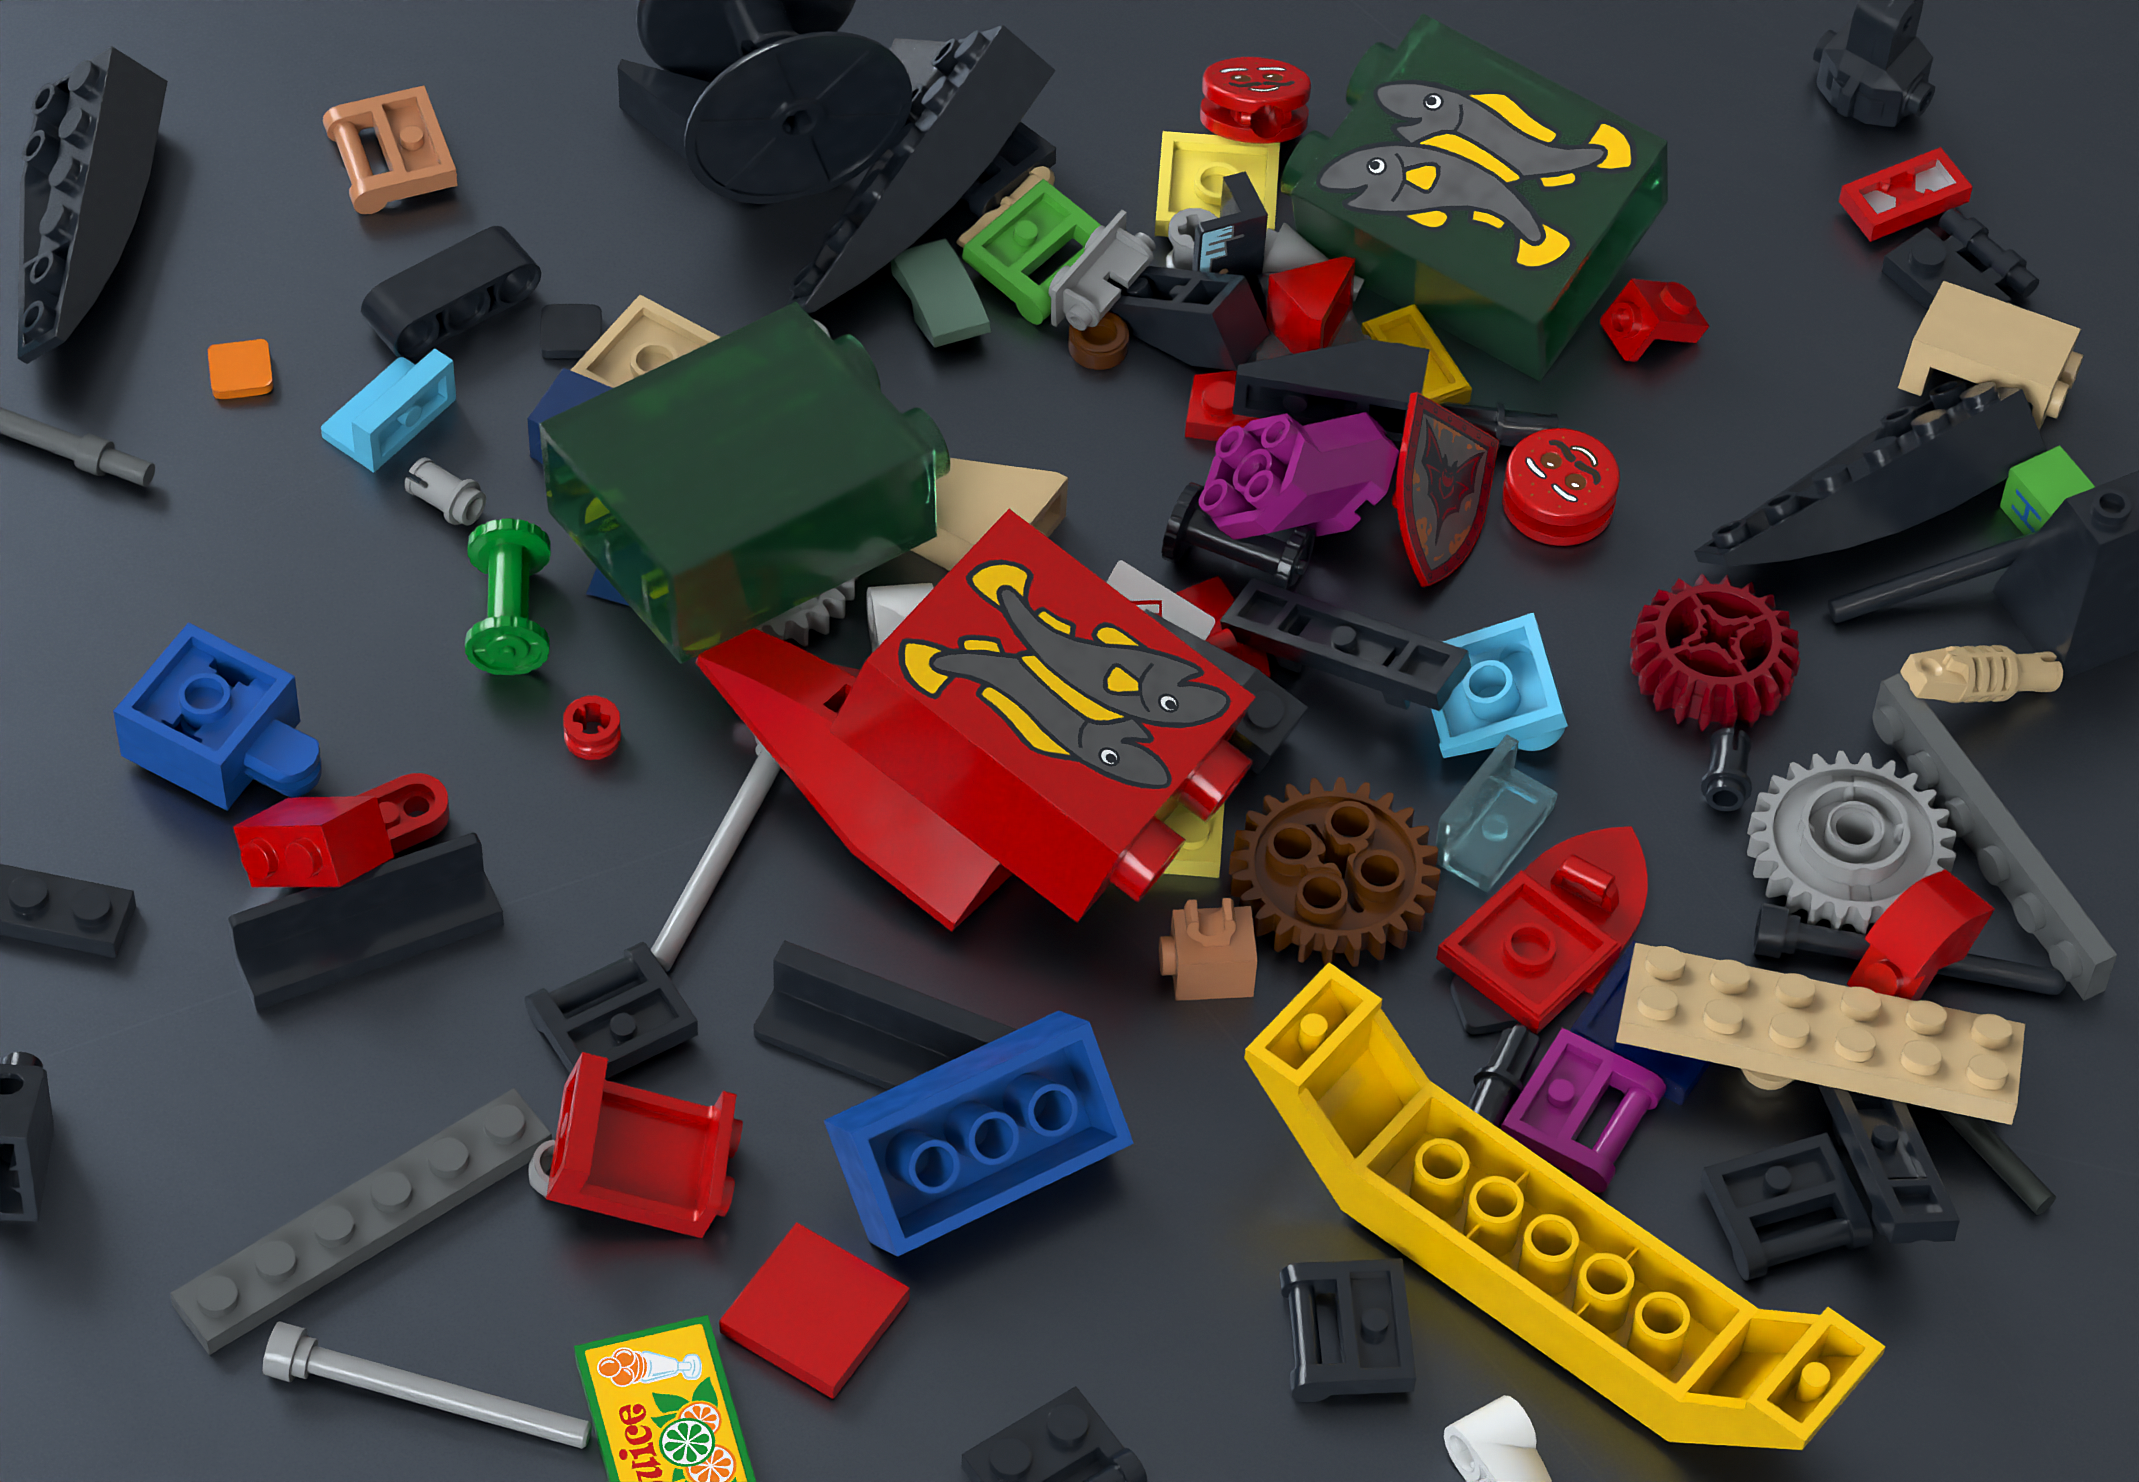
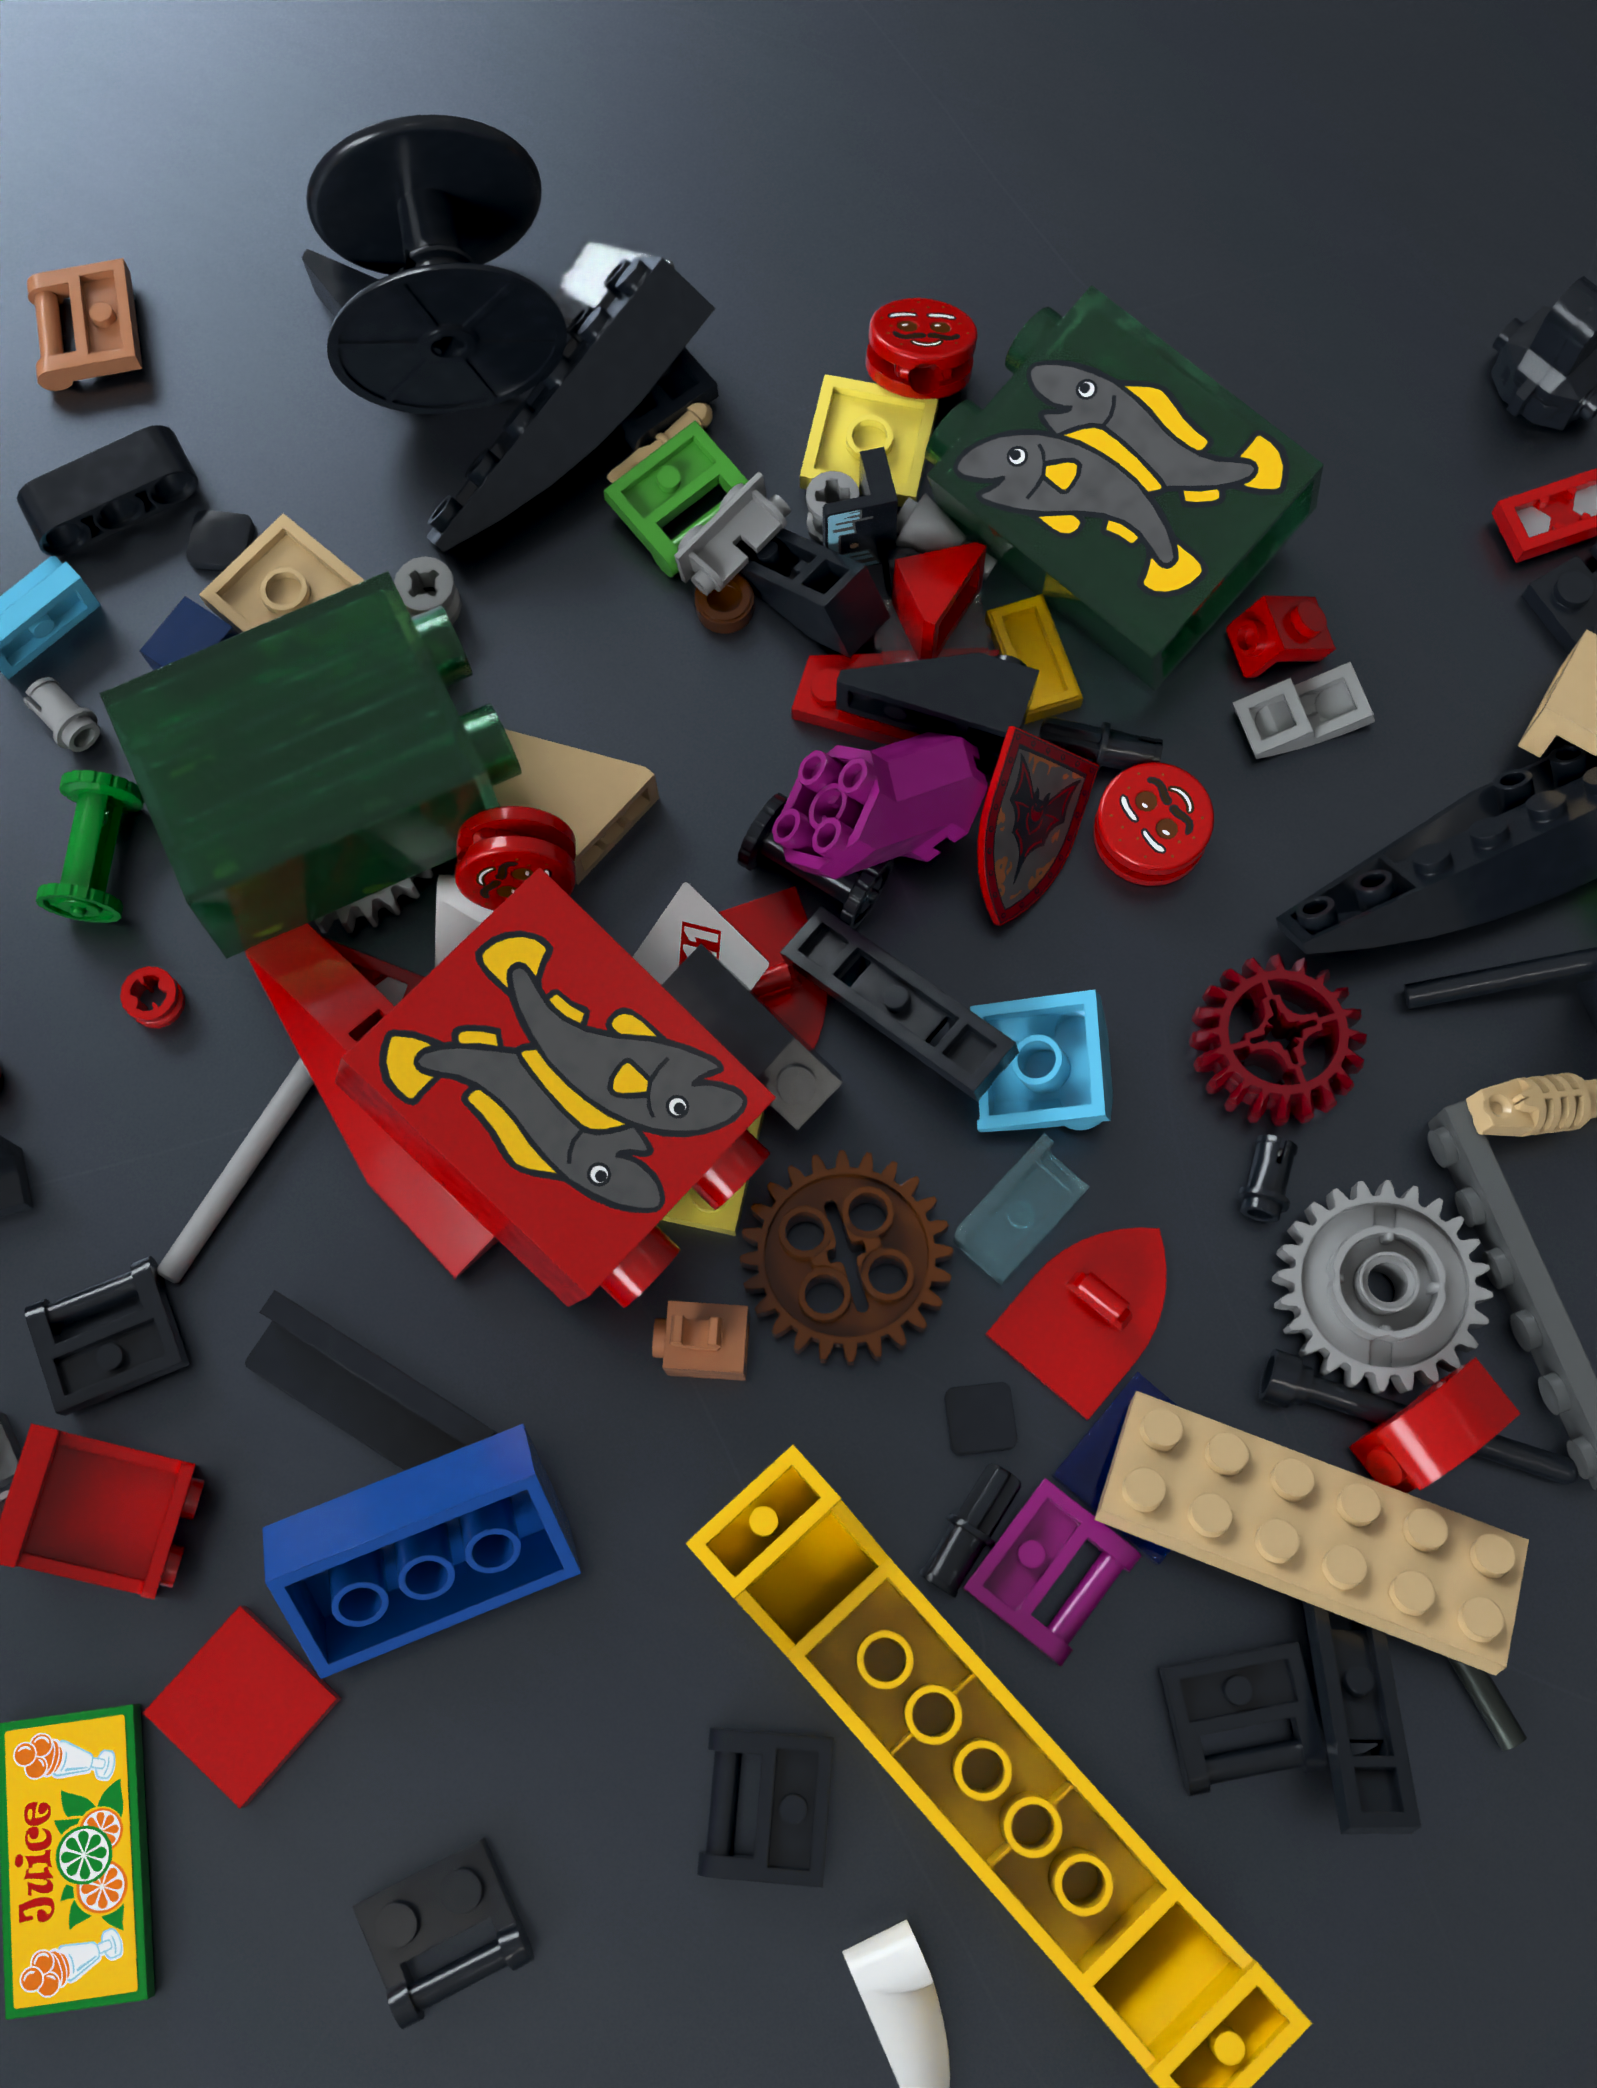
camera: 15 degrees right, 20 degrees up
sand green slope [890,239,991,348] -> none
red tile [1436,870,1622,1035] -> none
none -> red head [455,806,576,911]
none -> light grey slope [1233,661,1375,759]

